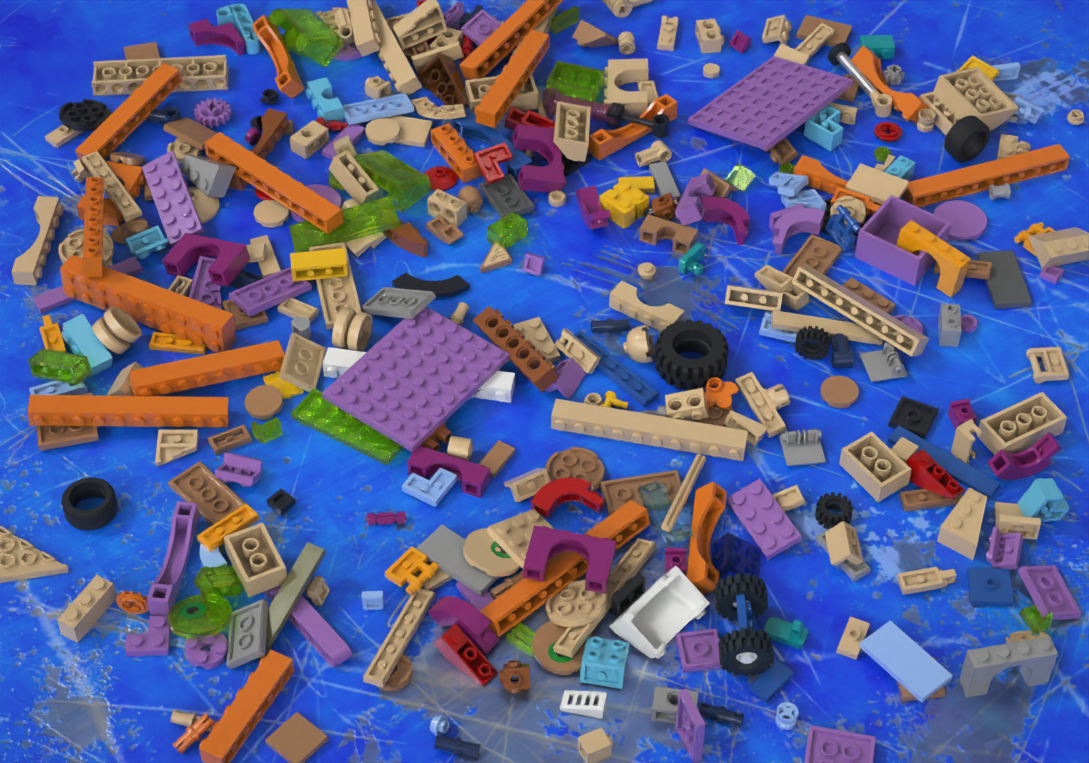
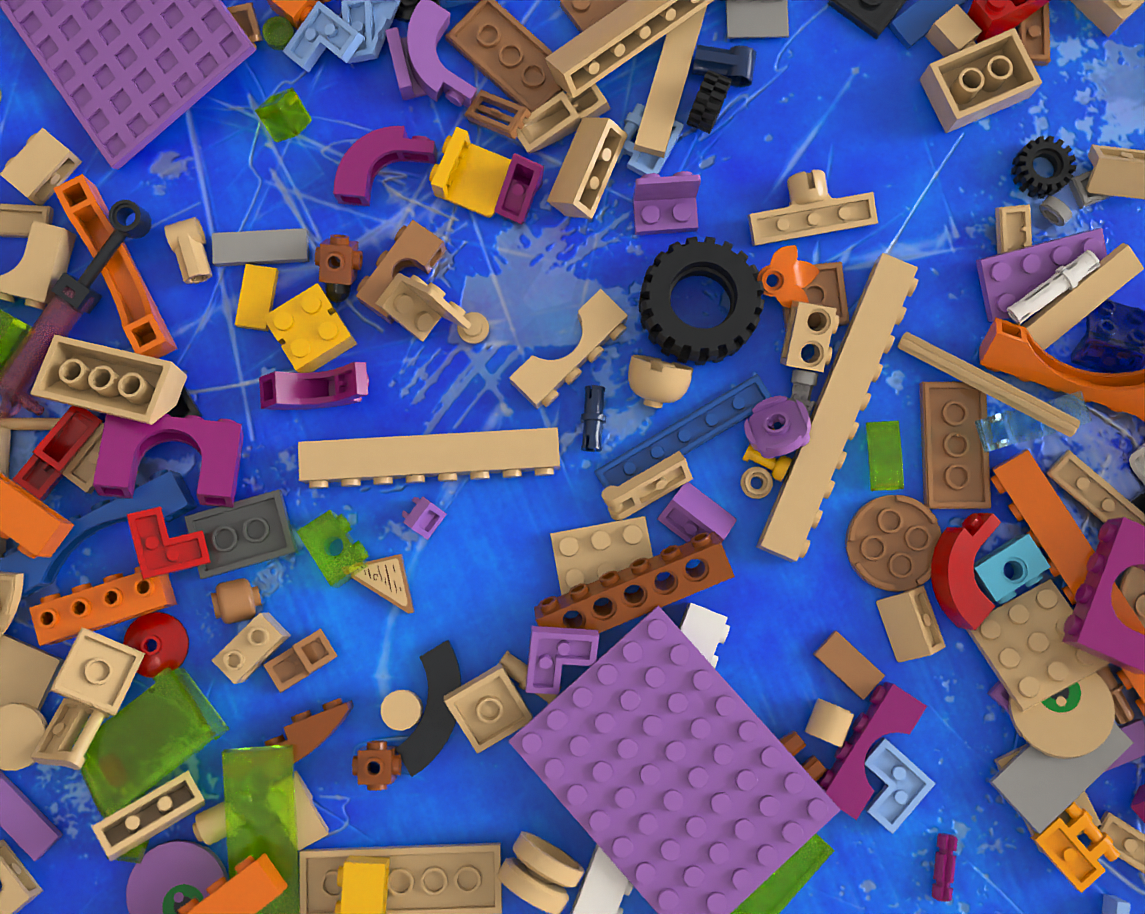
camera: 80 degrees left, 35 degrees up
tan panel [333,135,358,158] -> none
light grey tile [361,287,436,319] -> none
tan tile [548,190,566,207] -> none
magenta brick [665,548,687,576] -> none
medium lavender arch [675,173,716,226] -> none
teal piece [678,242,705,275] -> none
medium nougat panel [700,168,738,198] -> none
tan slope [724,410,768,446] -> none
light grey hinge [779,428,826,466] -> none
medium nougat tile [820,375,859,409] -> none
none -> tan brick [0,127,82,206]
none -> tan plate [30,698,110,770]
none -> tan plate [50,627,145,716]
none -> tan brick [298,427,560,489]
none -> dark orange brick [352,740,402,791]
none -> tan bracket [375,273,472,342]
none -> tan piece [380,690,423,731]
none -> yellow bracket [429,127,511,218]
none -> tan plate [443,663,534,754]
none -> medium nougat tile [464,90,531,140]
none -> magenta slope [494,153,544,224]
none -> medium lavender plate [525,626,599,695]
none -> medium lavender bracket [633,171,701,235]
none -> medium lavender plate [744,396,811,459]
none -> clear neon green slope [865,421,904,491]
none -> medium azure brick [973,534,1051,604]
none -> white pin [1006,250,1100,325]
none -> tan tile [1022,243,1145,350]
none -> light grey tile [1039,196,1073,226]

